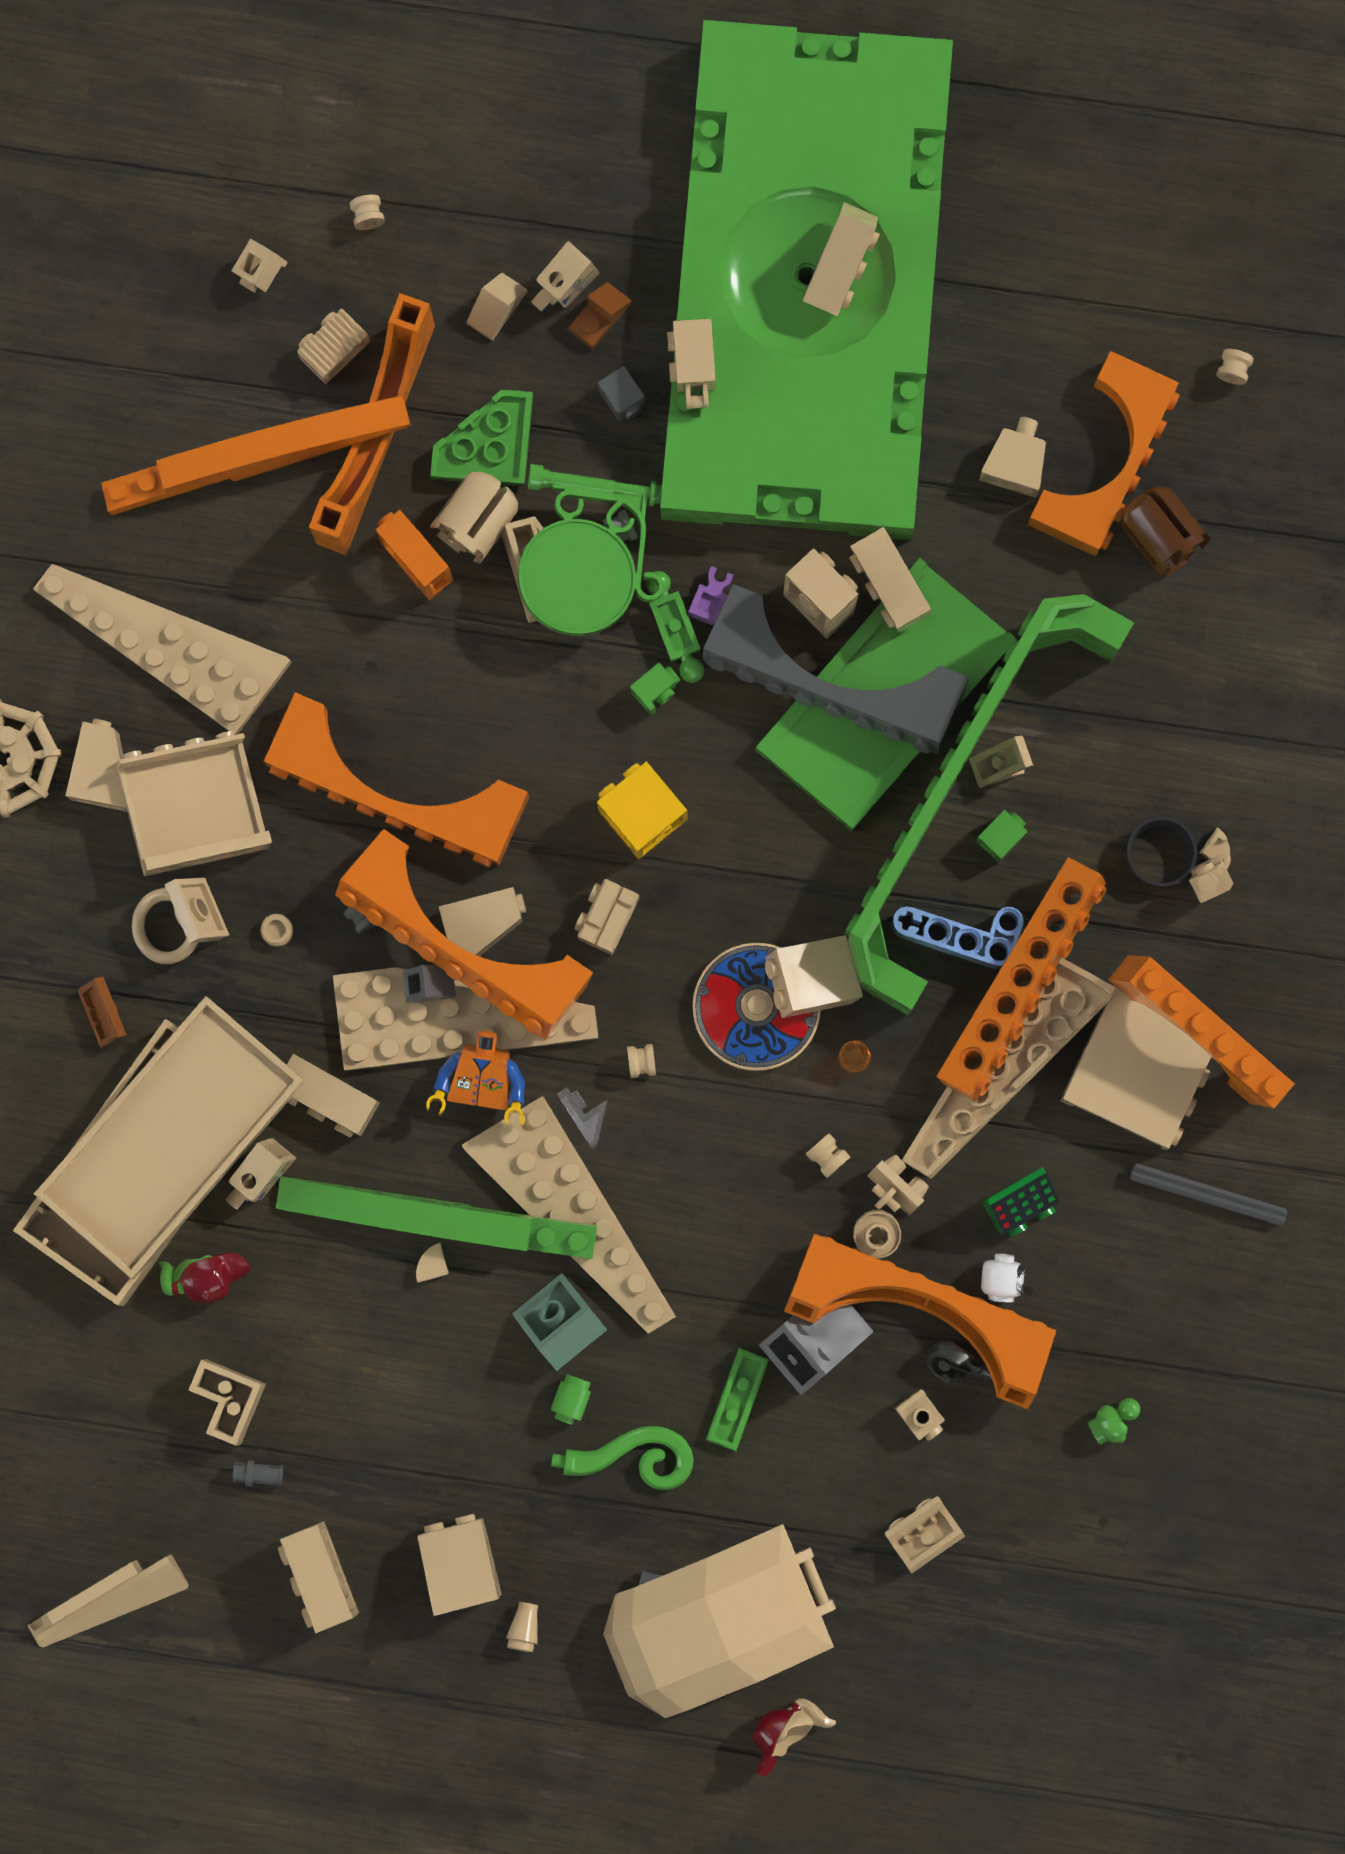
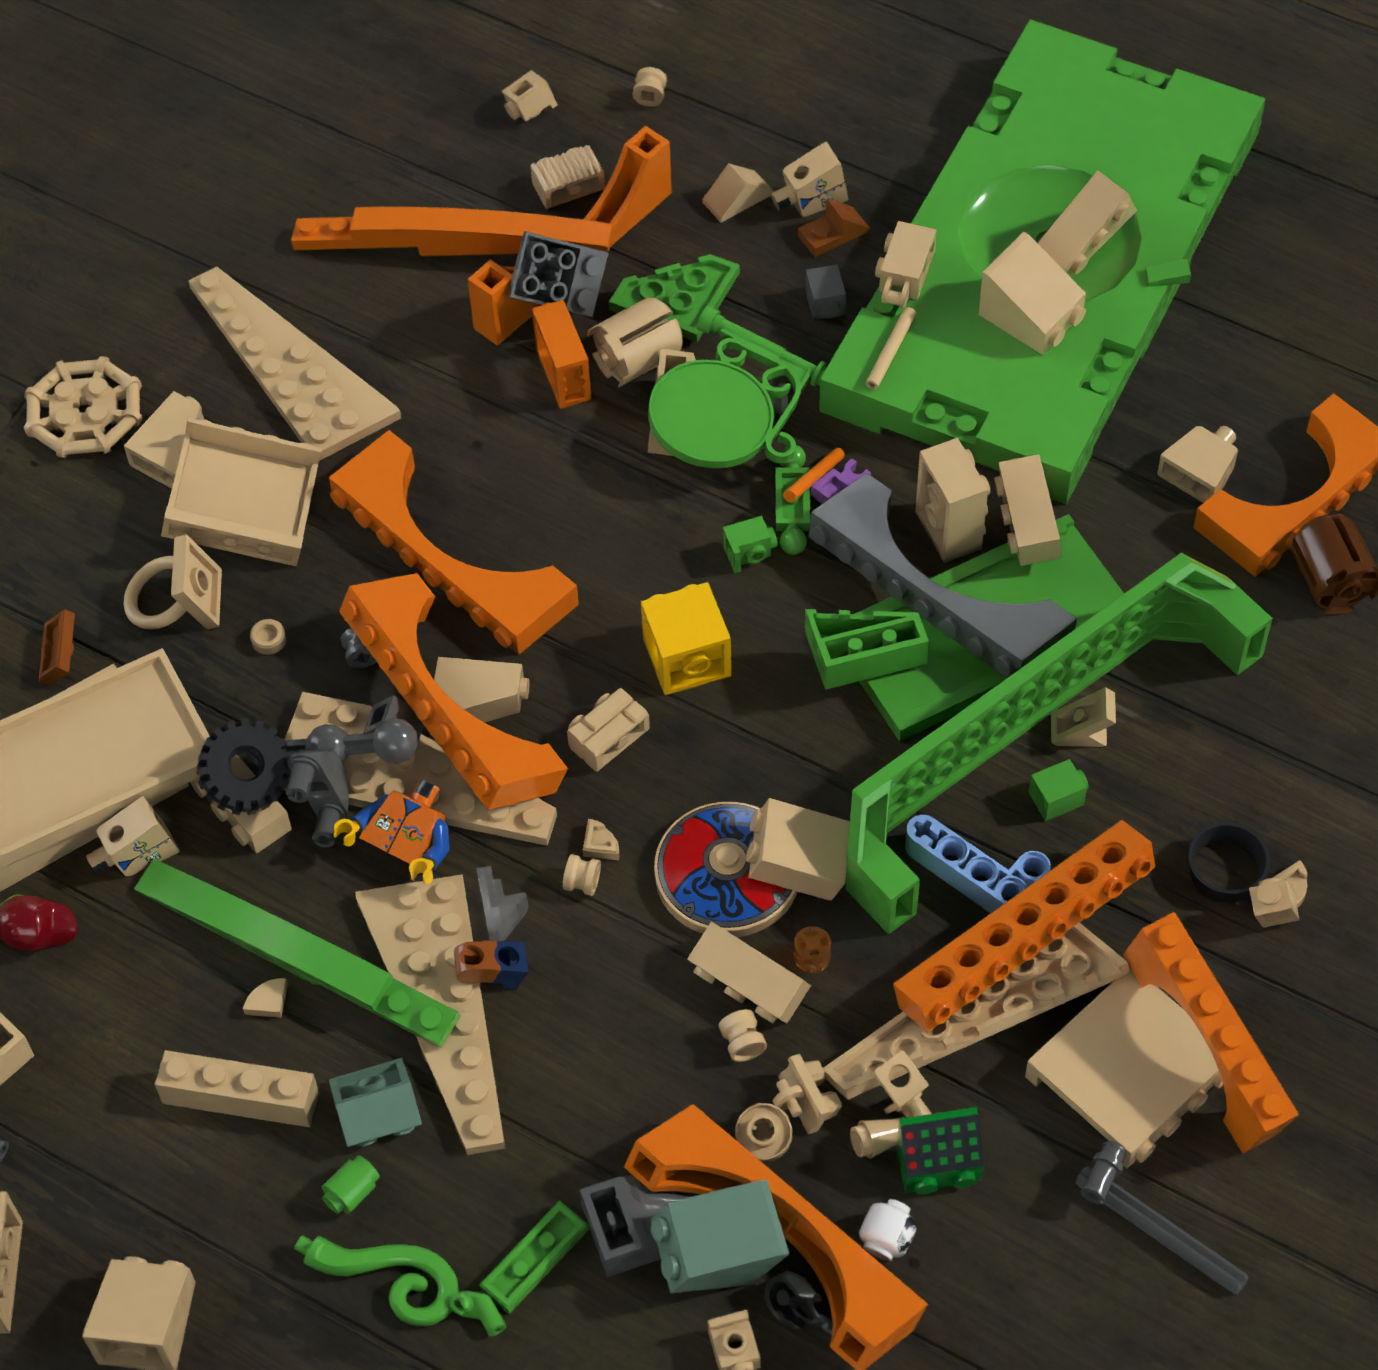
camera: 20 degrees right, 25 degrees down
none -> tan brick [155,1050,319,1127]
none -> black tyre [197,718,291,815]
none -> dark grey connector [239,718,418,847]
none -> bright green arm [450,1291,506,1336]
none -> leg [454,941,529,990]
none -> dark grey slope [508,231,608,317]
none -> tan tile [583,819,620,860]
none -> sand green slope [650,1180,789,1293]
none -> tan brick [687,921,811,1024]
none -> orange bar [783,448,845,503]
none -> bright green wedge [805,609,929,690]
none -> tan cone [850,1117,904,1159]
none -> tan piece [865,307,916,390]
none -> tan bracket [873,1051,932,1118]
none -> tan slope [979,232,1086,355]
none -> dark grey pin [1081,1141,1127,1204]
none -> bright green piece [1145,258,1191,286]

